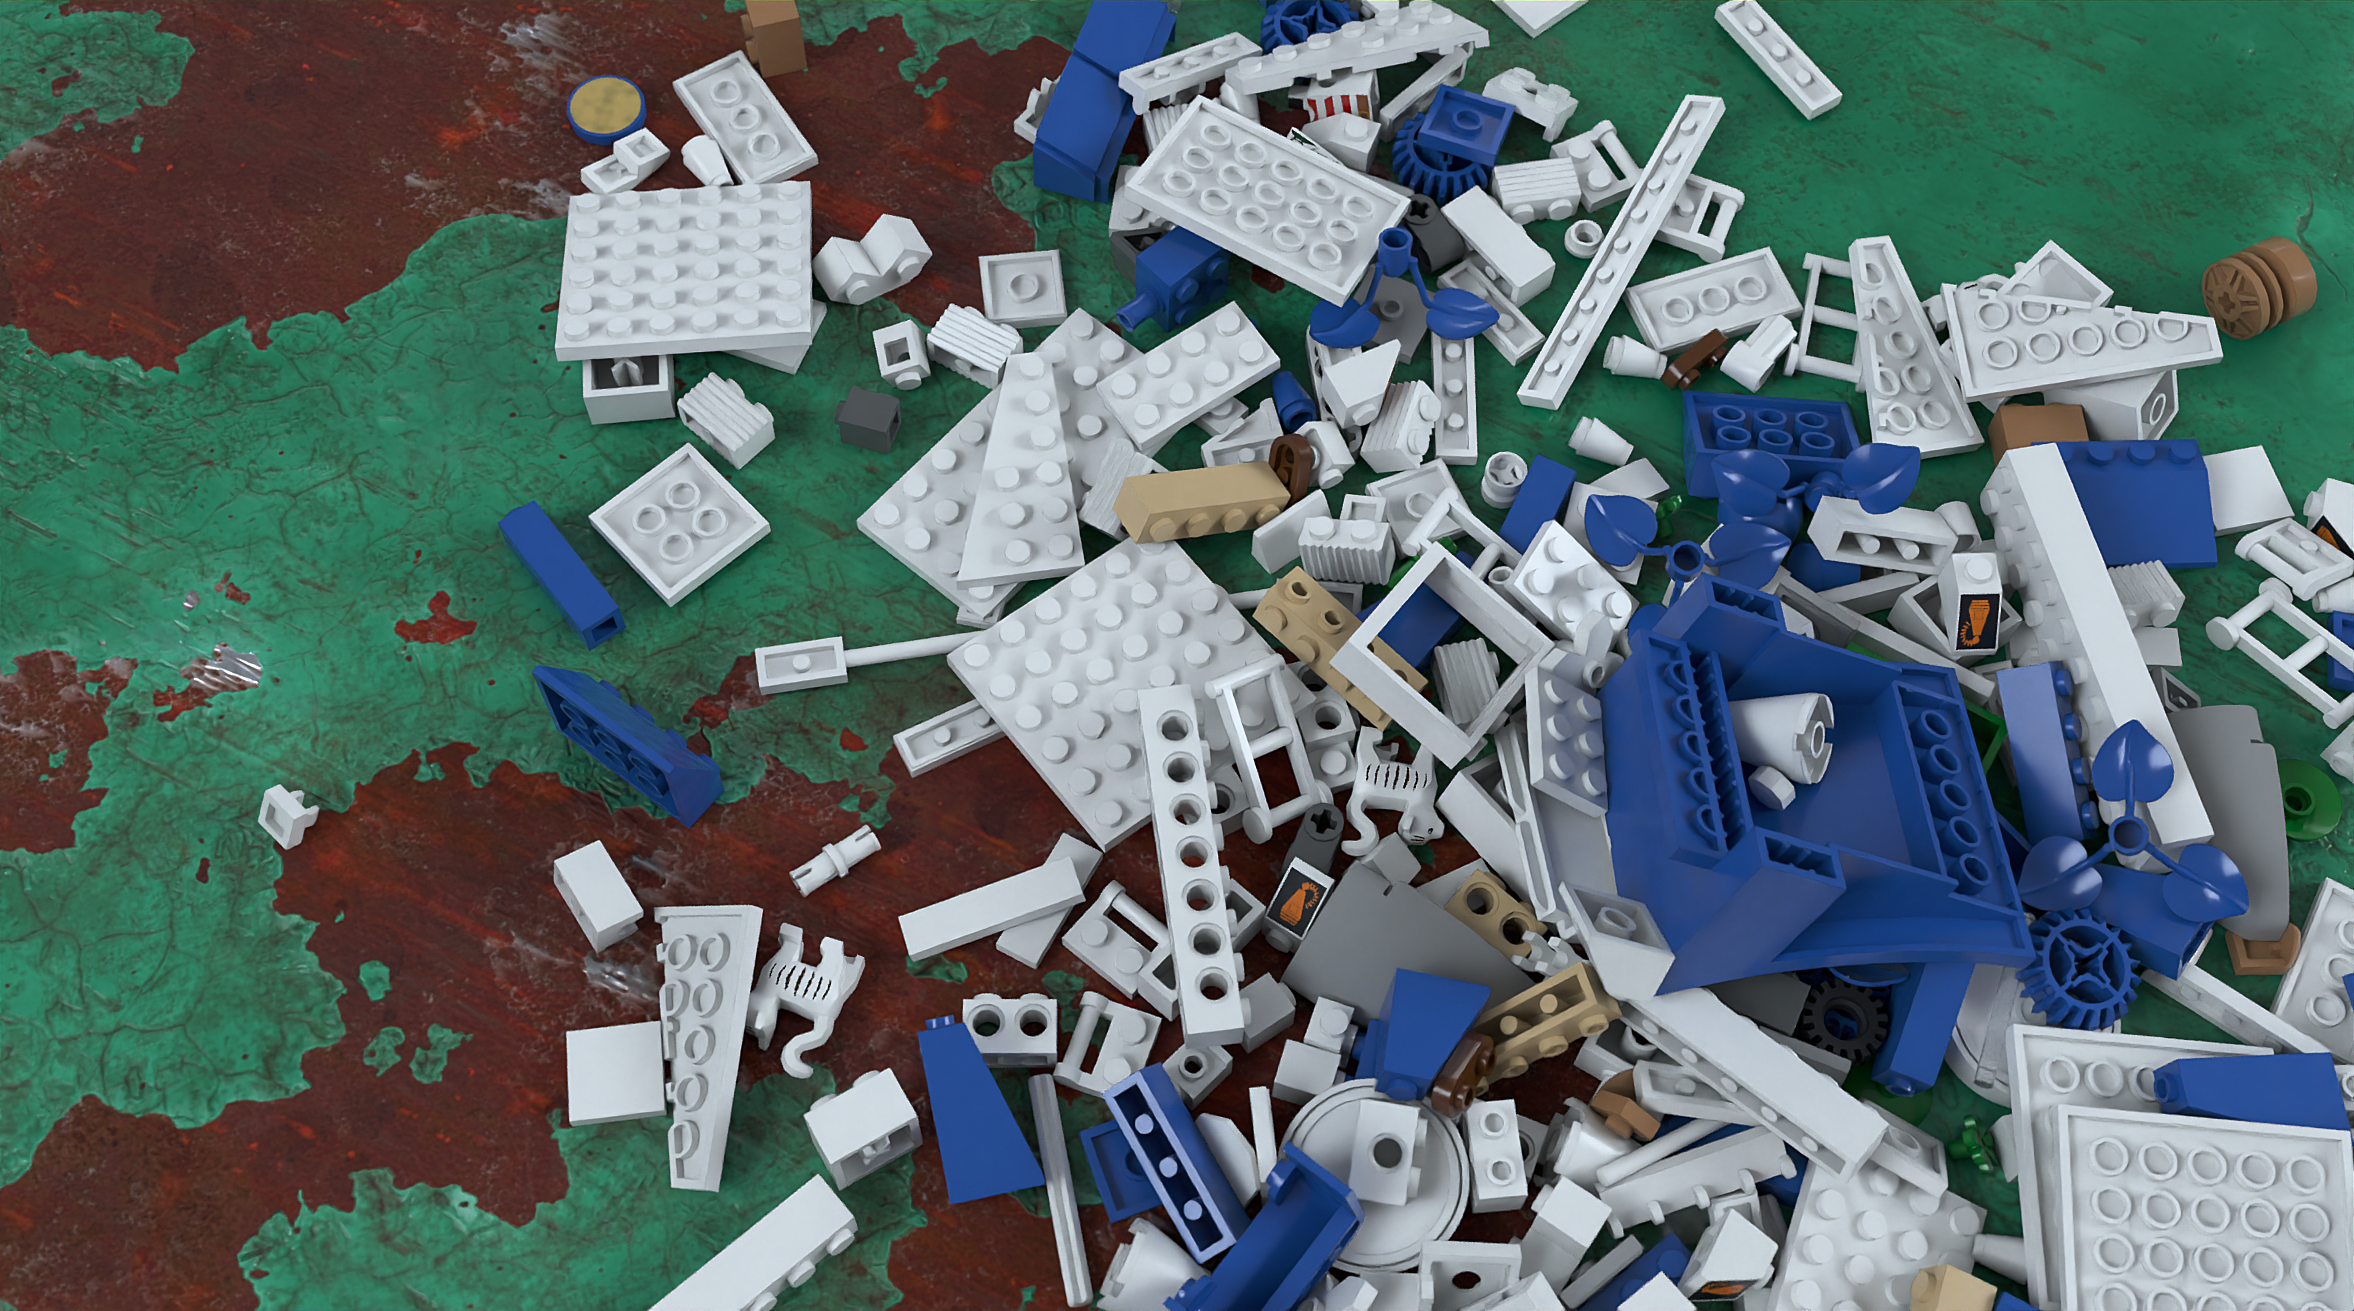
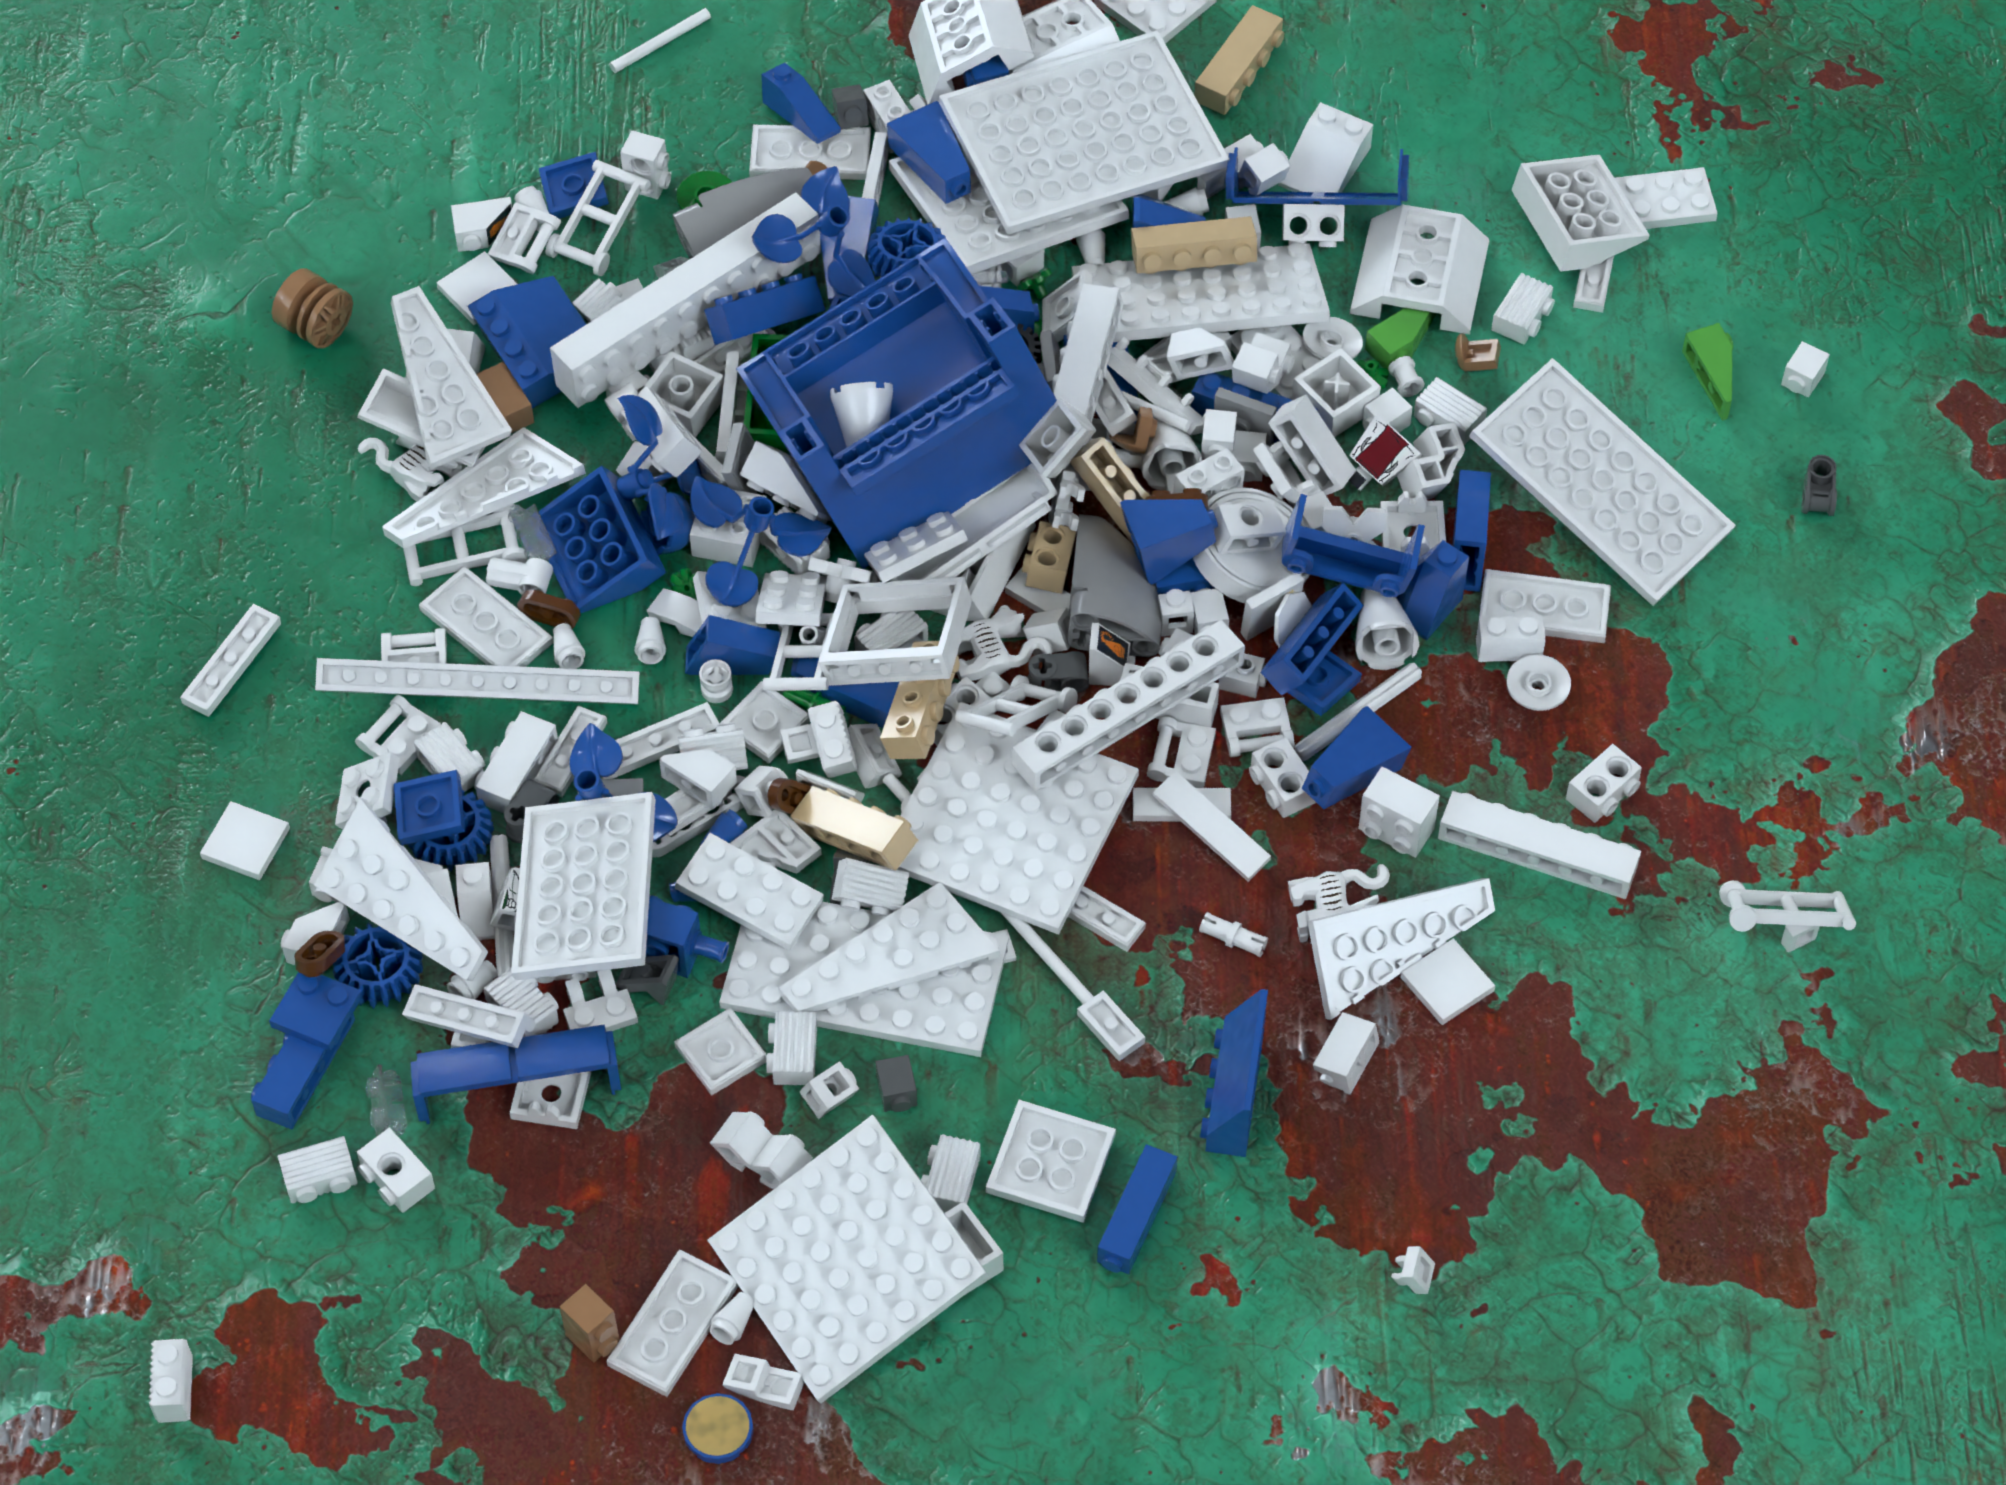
camera: 115 degrees left, 5 degrees down
white plate [1564,220,1604,259] -> none
white tile [1748,766,1795,810] -> none
white slope [1937,553,2003,656] -> none
none -> clear hinge [508,504,557,561]

